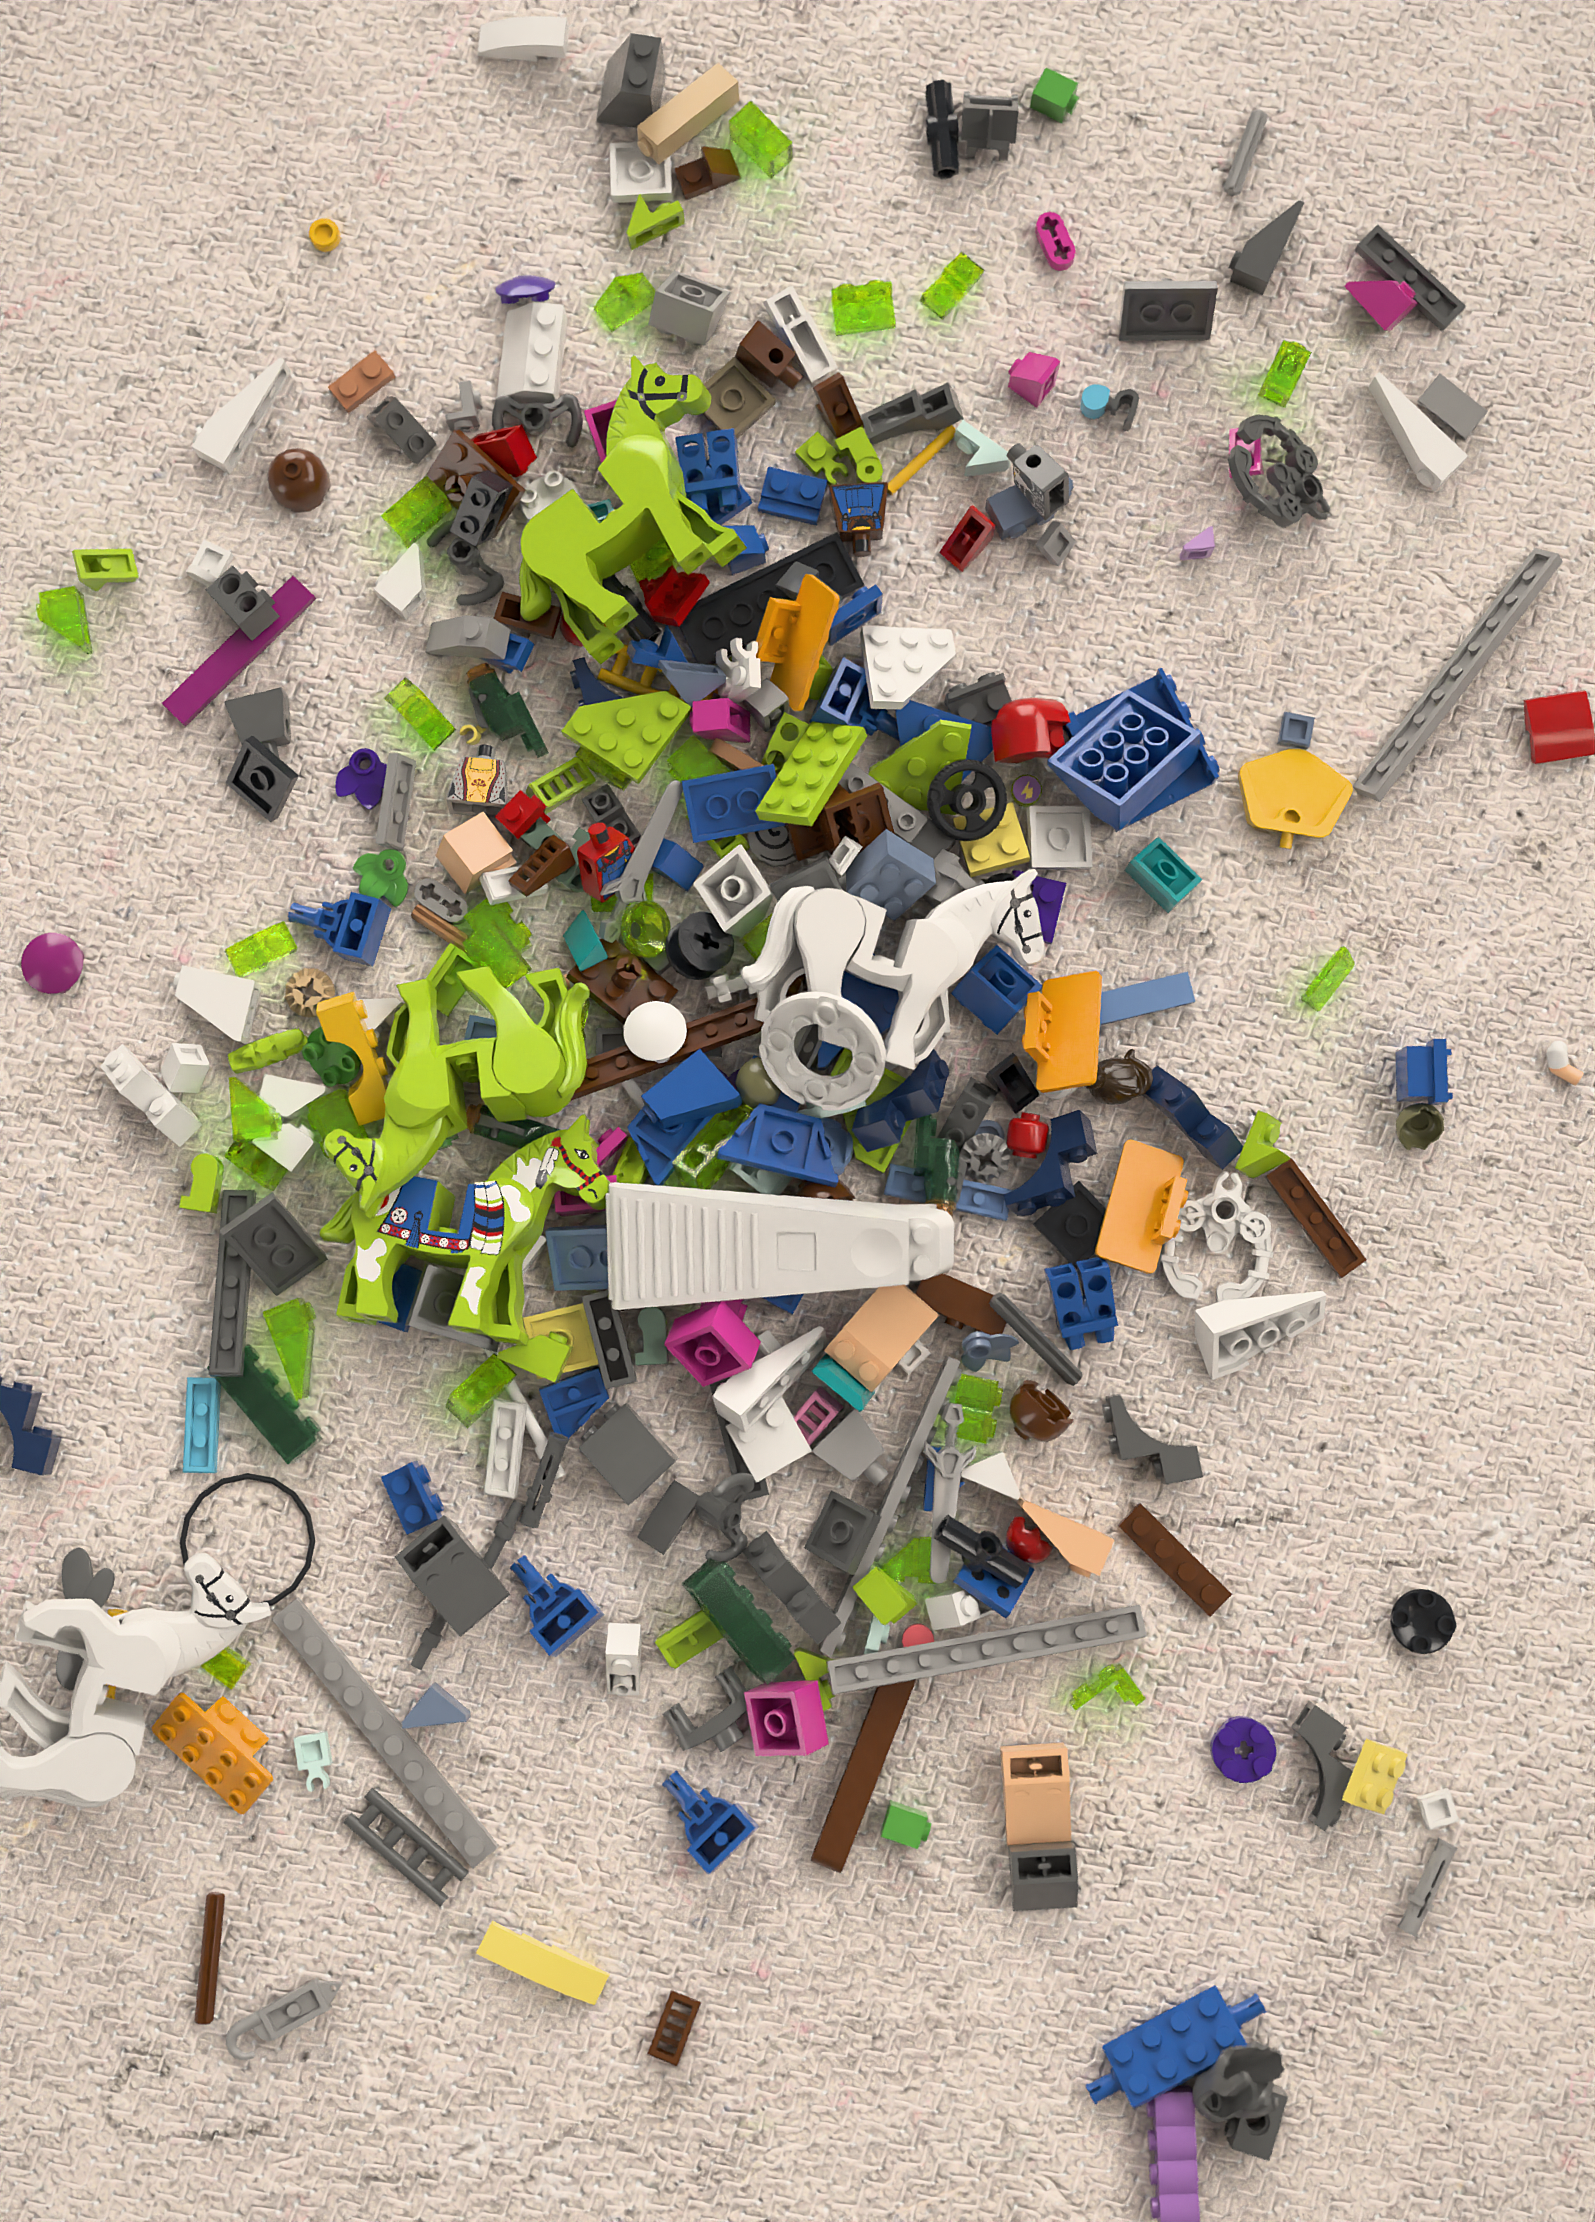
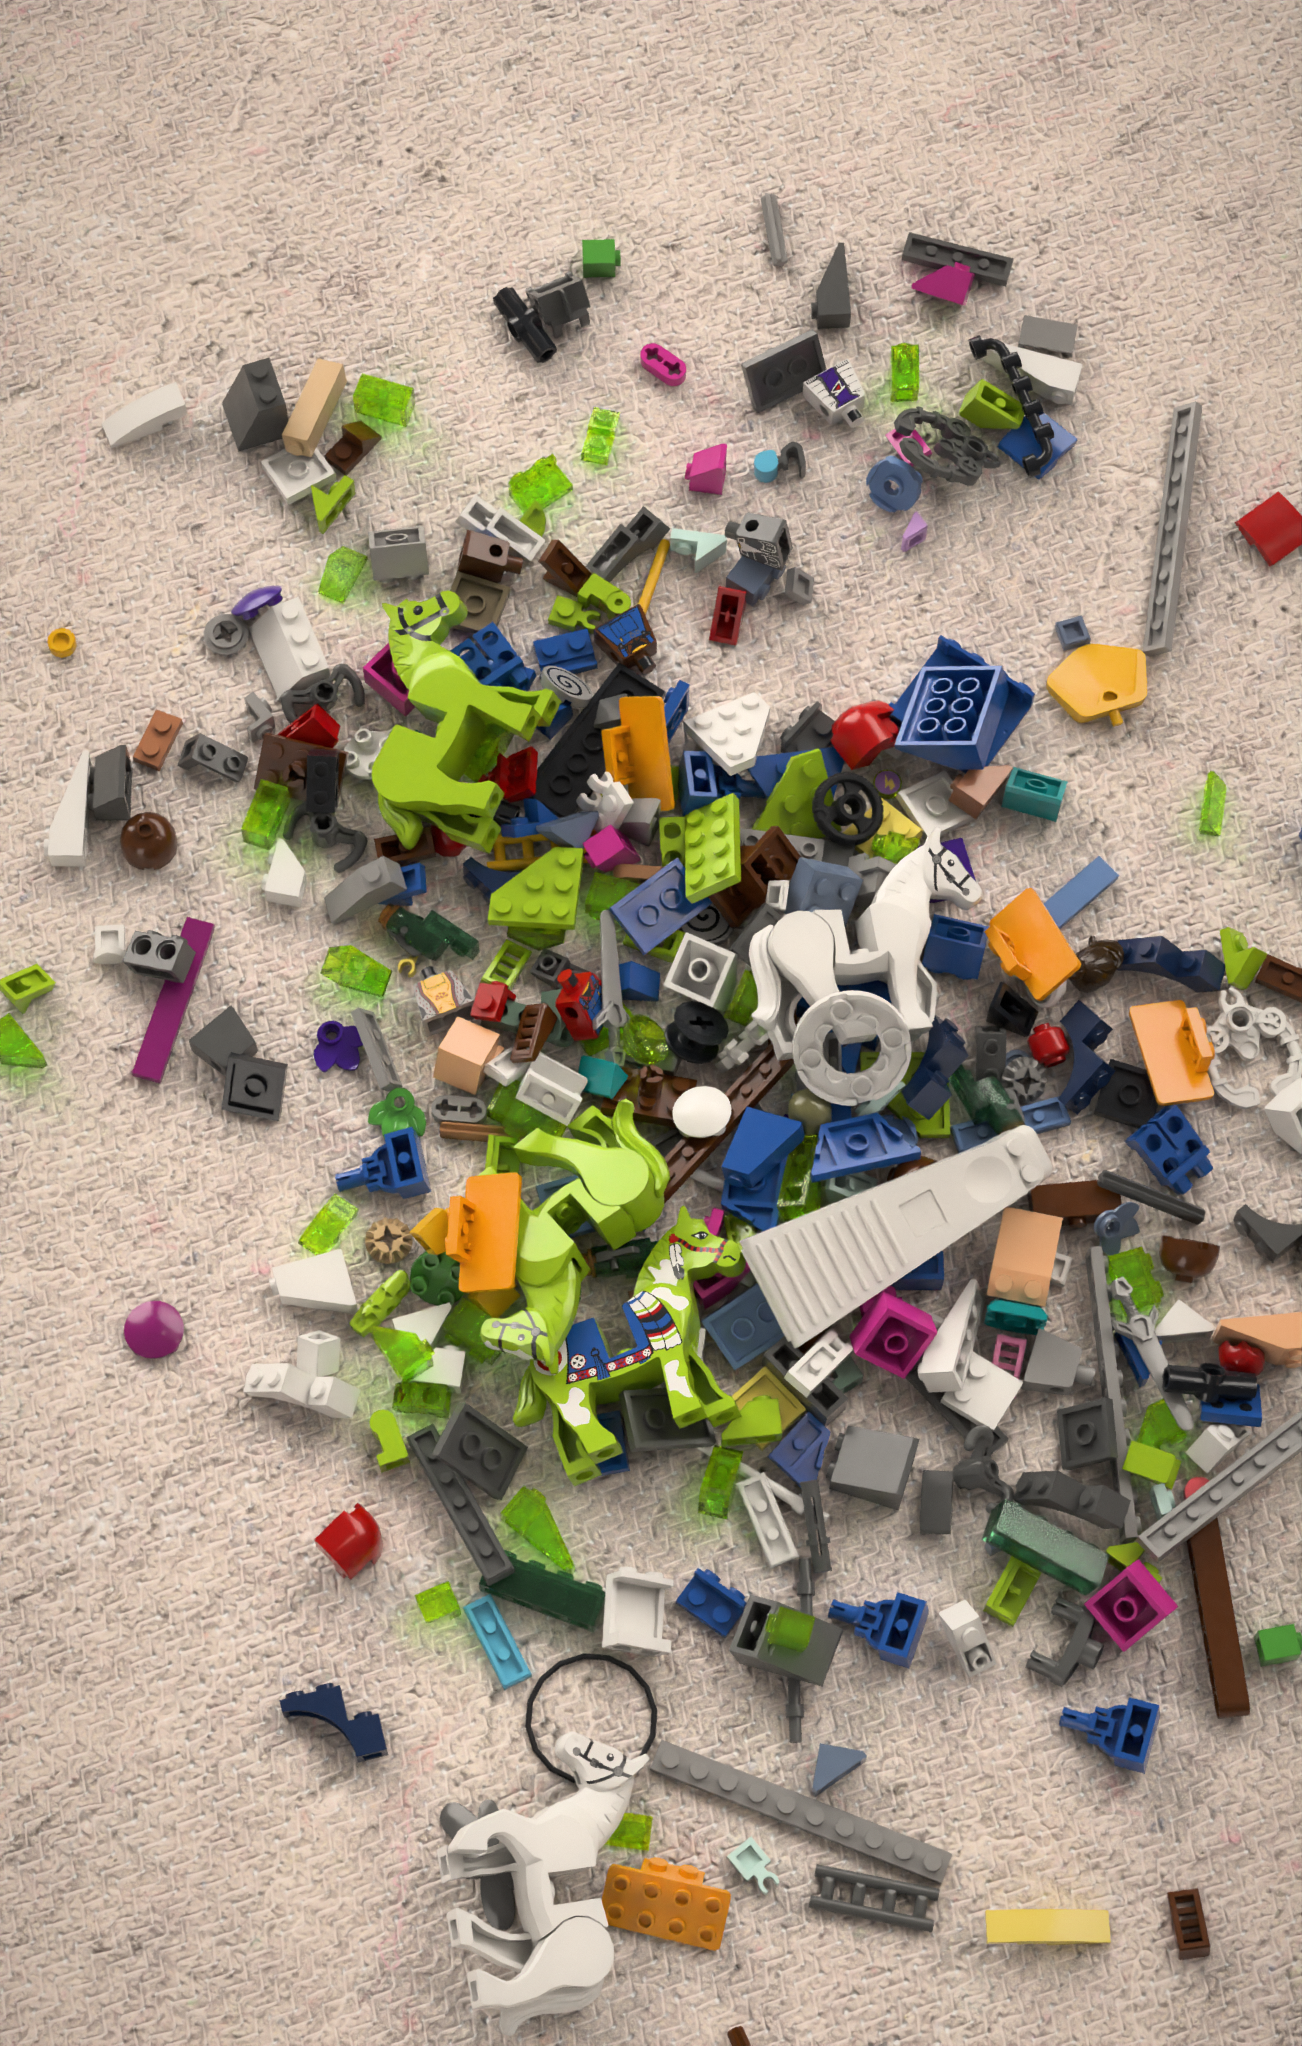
camera: 35 degrees left, 15 degrees down
none -> dark grey slope [88,745,133,820]
none -> light grey gear [204,614,249,657]
none -> red brick [314,1503,383,1580]
none -> clear neon green panel [414,1581,461,1623]
none -> light orange bracket [445,1172,522,1293]
none -> white panel [515,1053,588,1126]
none -> lime tile [519,500,546,537]
none -> light grey tile [539,666,592,708]
none -> white panel [602,1567,674,1657]
none -> clear neon green brick [765,1606,815,1652]
none -> white plate [784,1329,854,1398]
none -> white torso [803,359,865,428]
none -> medium blue plate [866,456,923,512]
none -> clear neon green brick [871,831,920,865]
none -> nougat slope [949,765,1013,819]
none -> lime slope [958,379,1024,429]
none -> black bar [968,335,1054,478]
none -> blue slope [997,413,1077,480]

